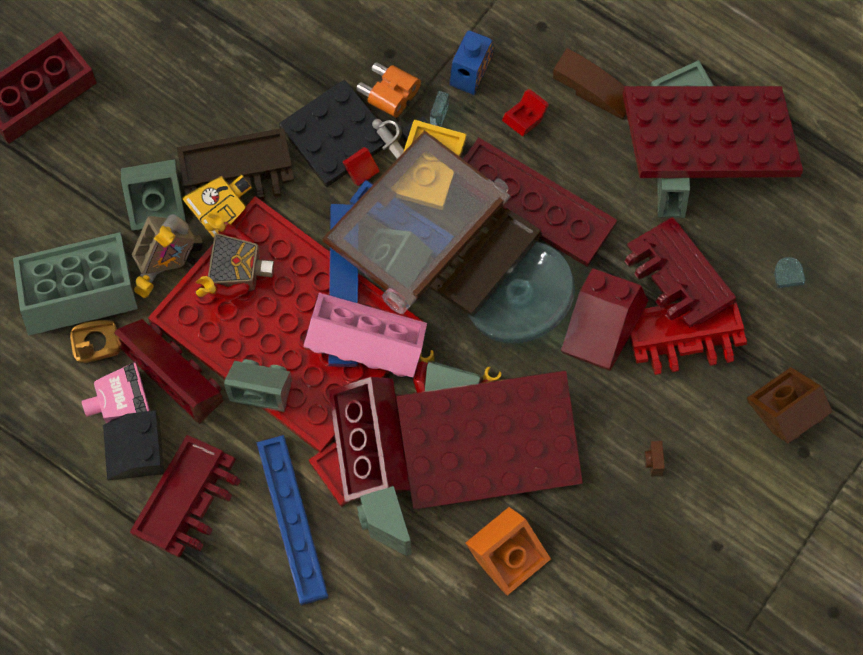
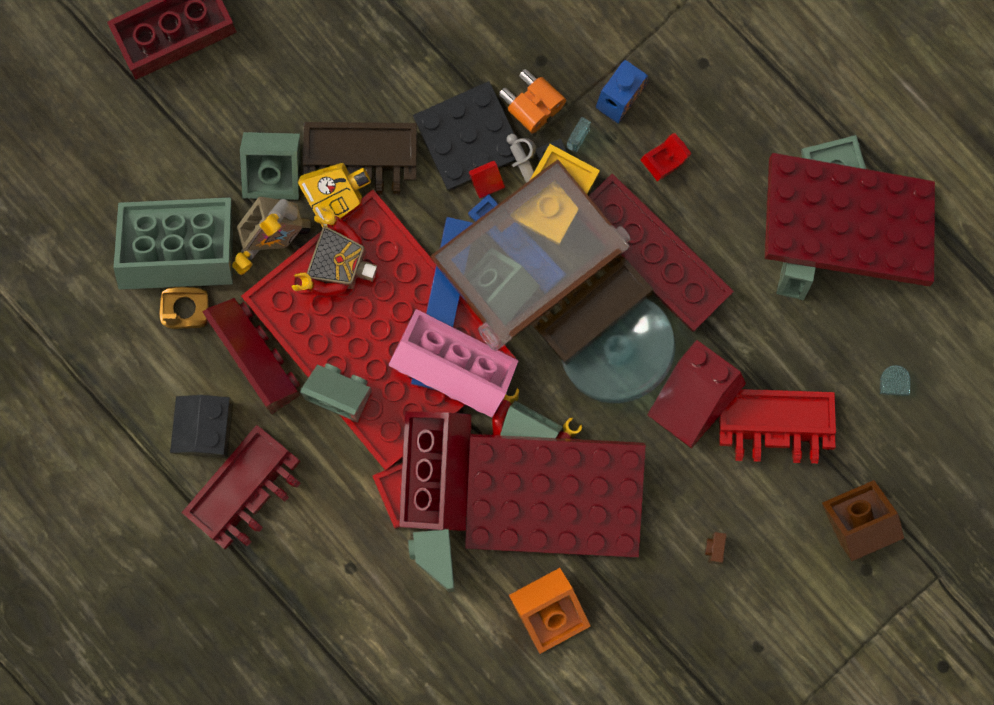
camera: 10 degrees right, 10 degrees up
bright pink torso [82,363,150,423] -> none
blue tile [256,435,329,605] -> none
reddish brown slope [553,48,627,120] -> none
dark red hinge [625,217,736,328] -> none

